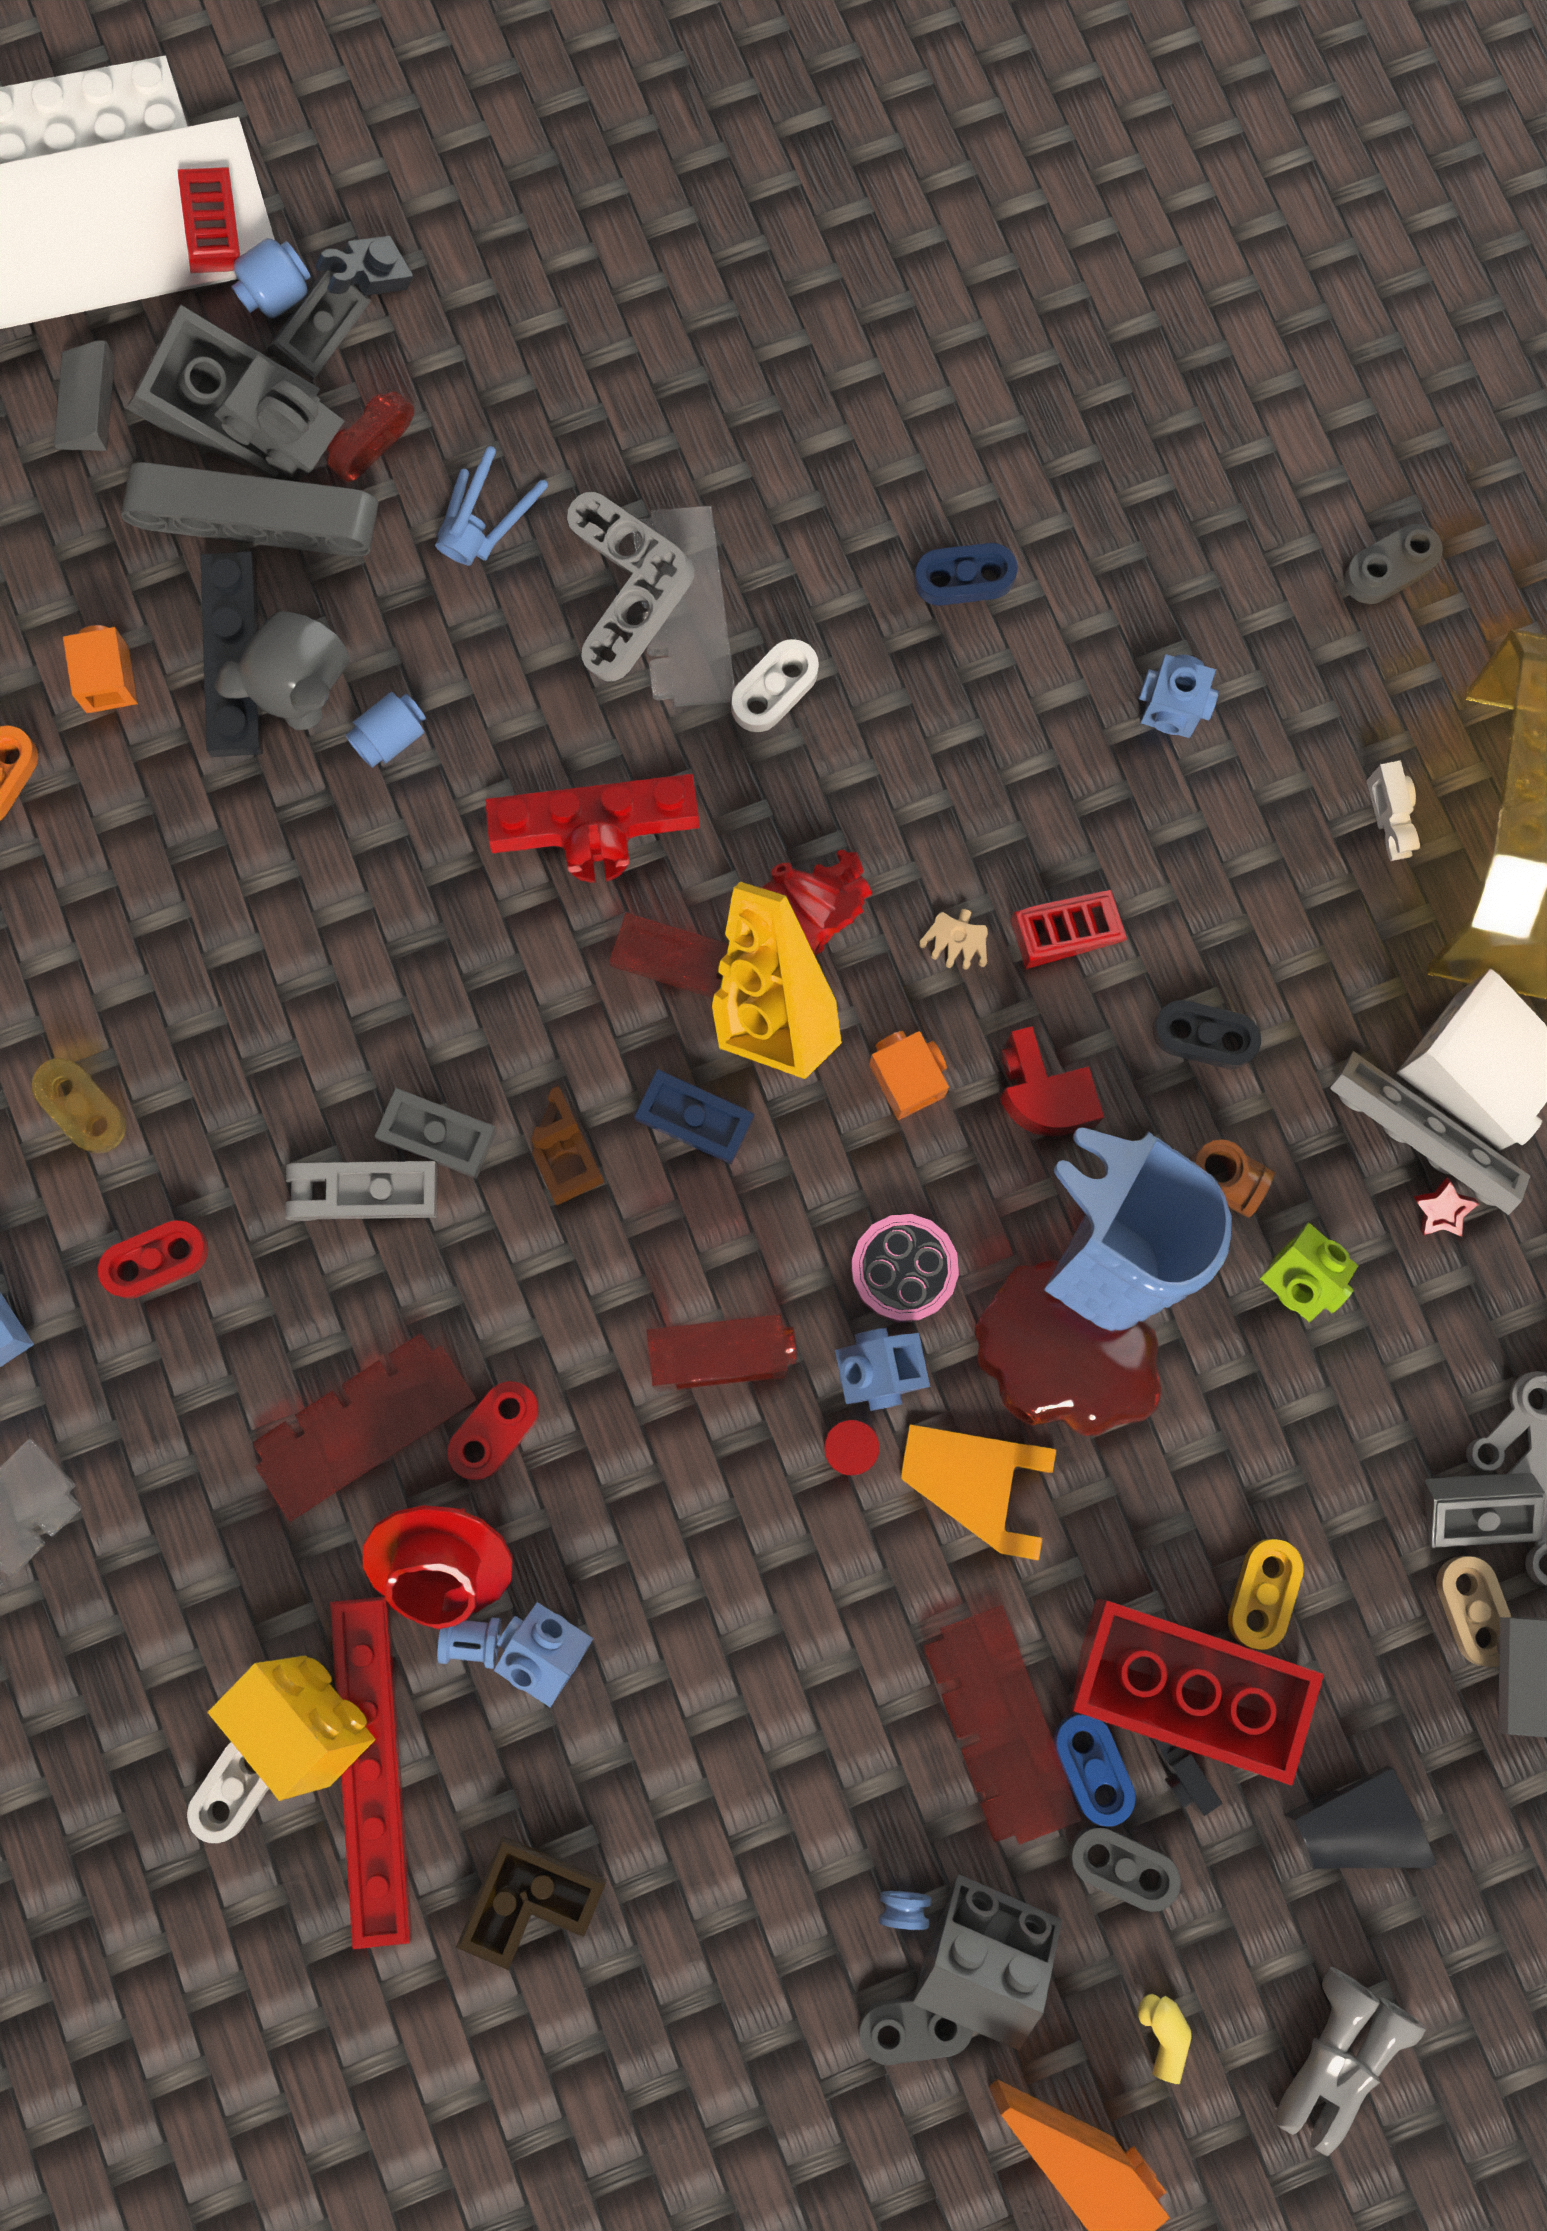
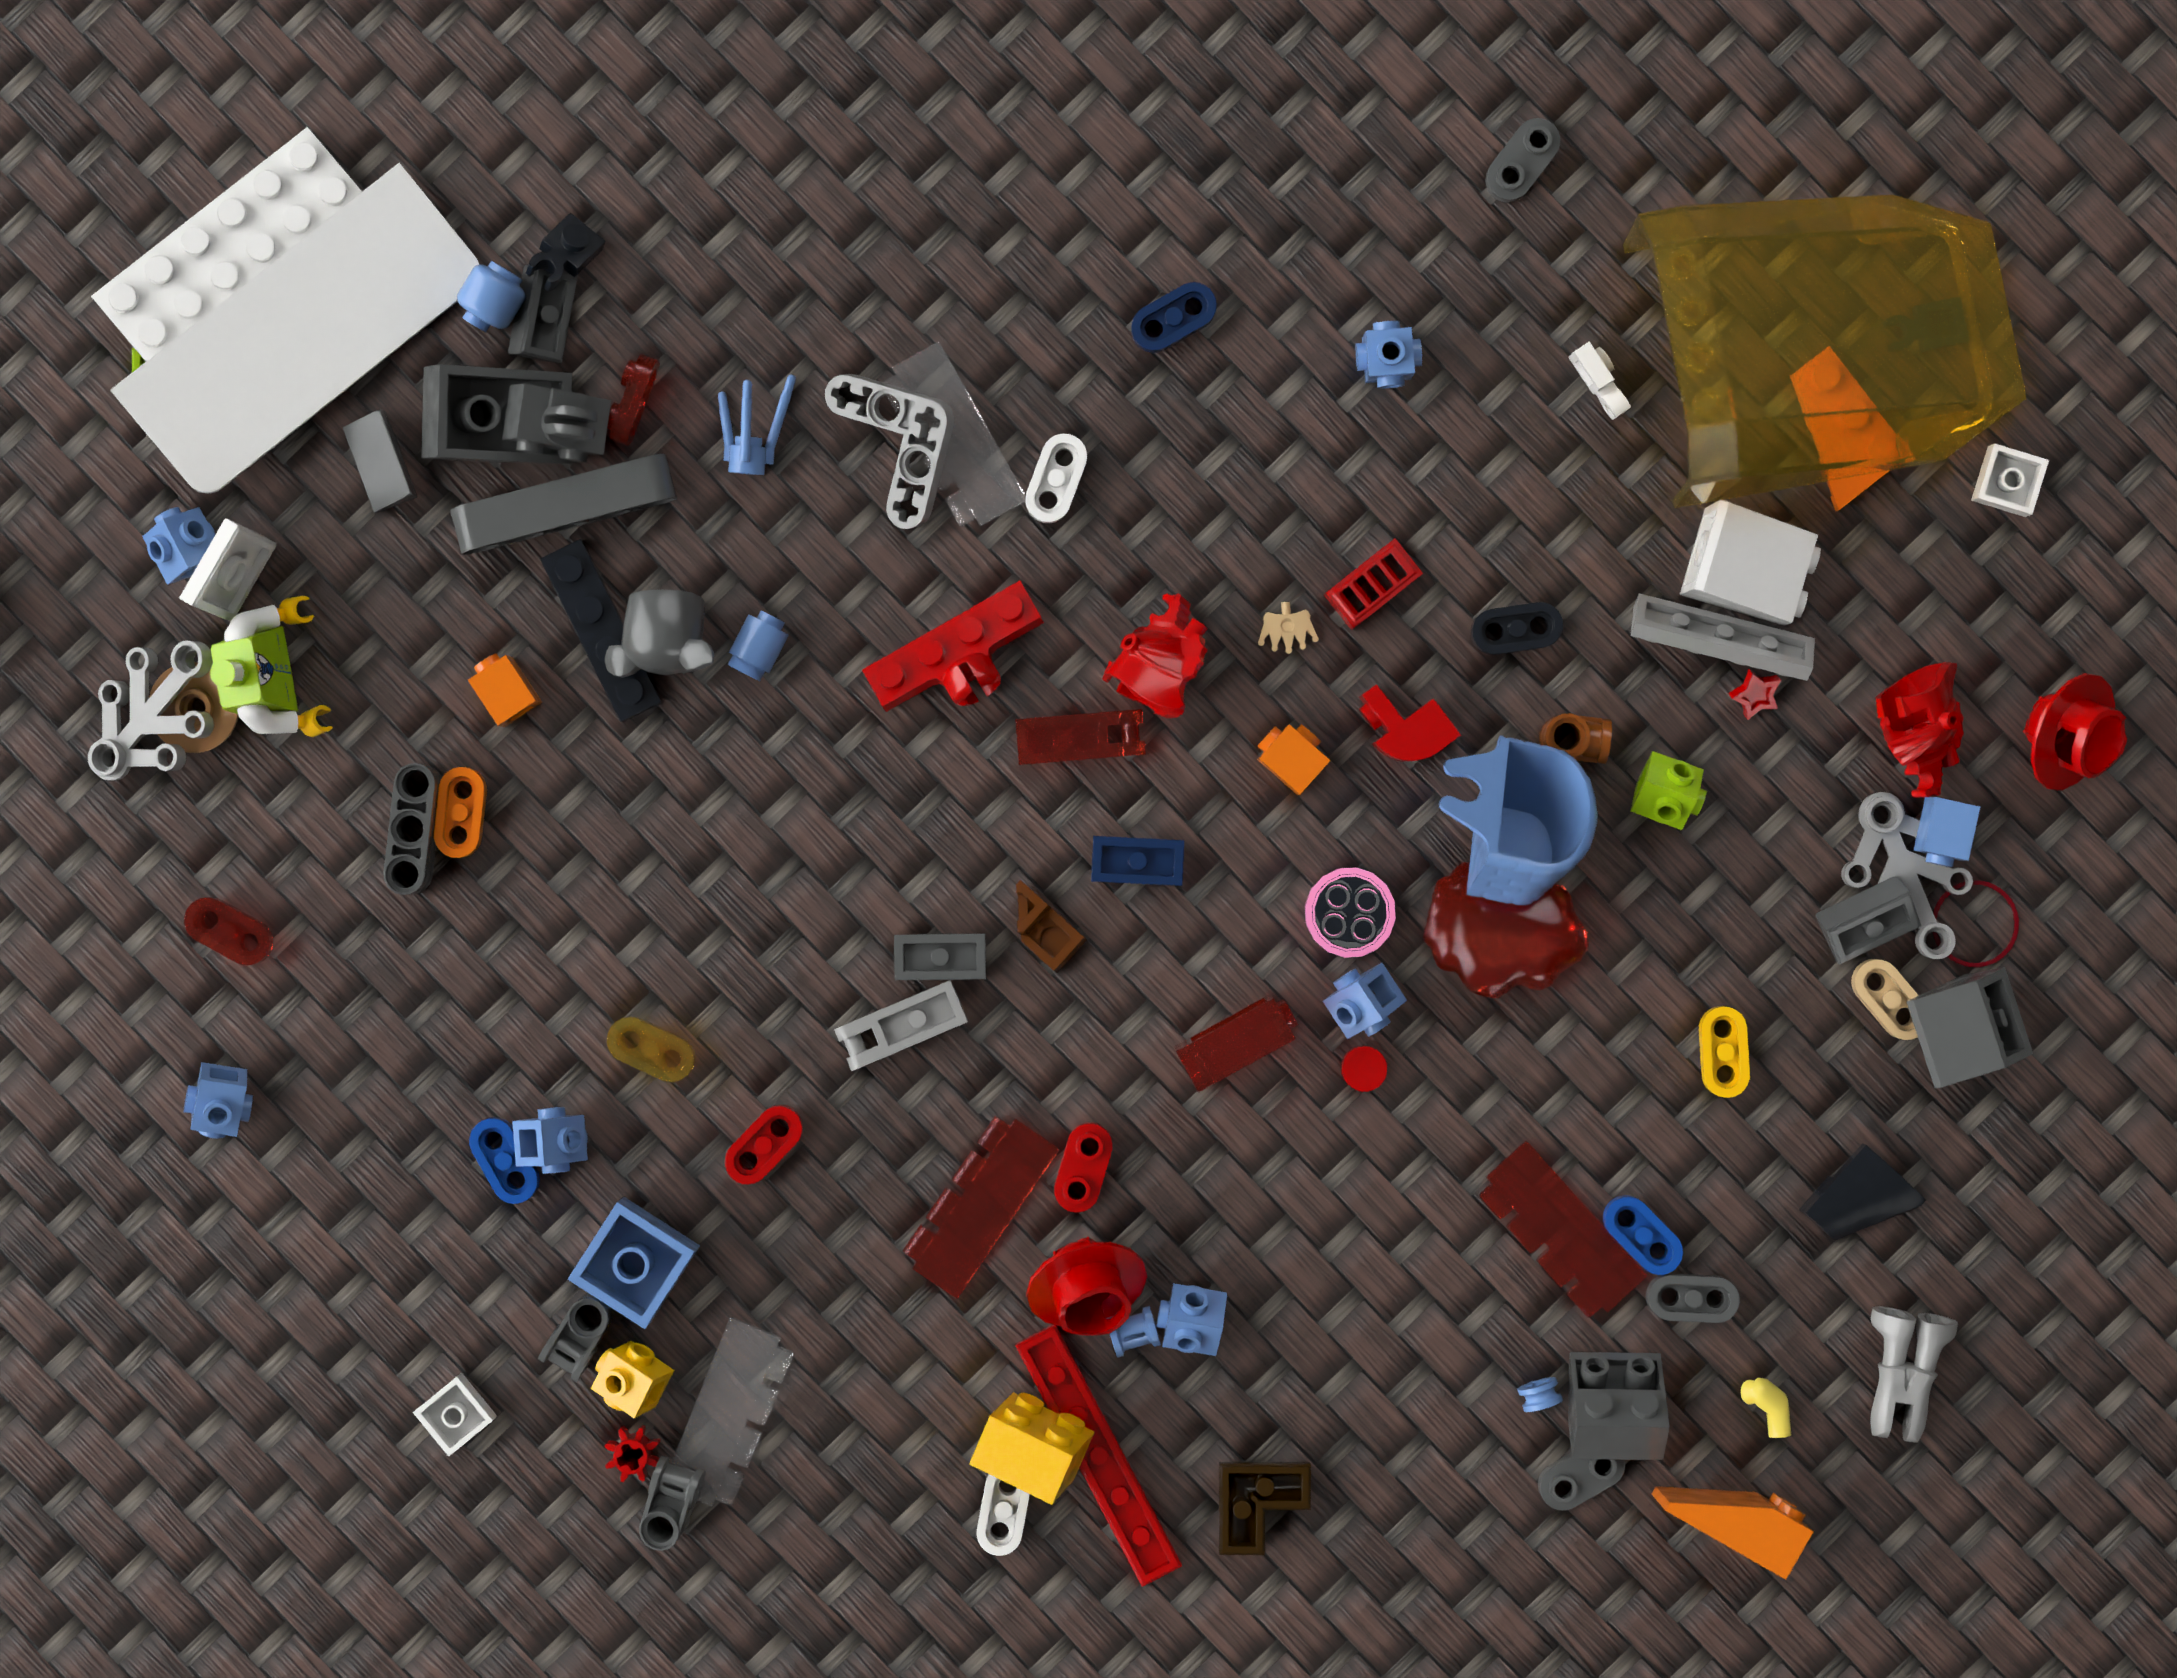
camera: 15 degrees left, 10 degrees up
red slope [177,167,240,273] -> none
yellow wedge [712,882,842,1079] -> none
light orange flag [901,1425,1056,1560] -> none
red slope [1072,1598,1324,1786] -> none
black plate [1147,1736,1223,1816] -> none

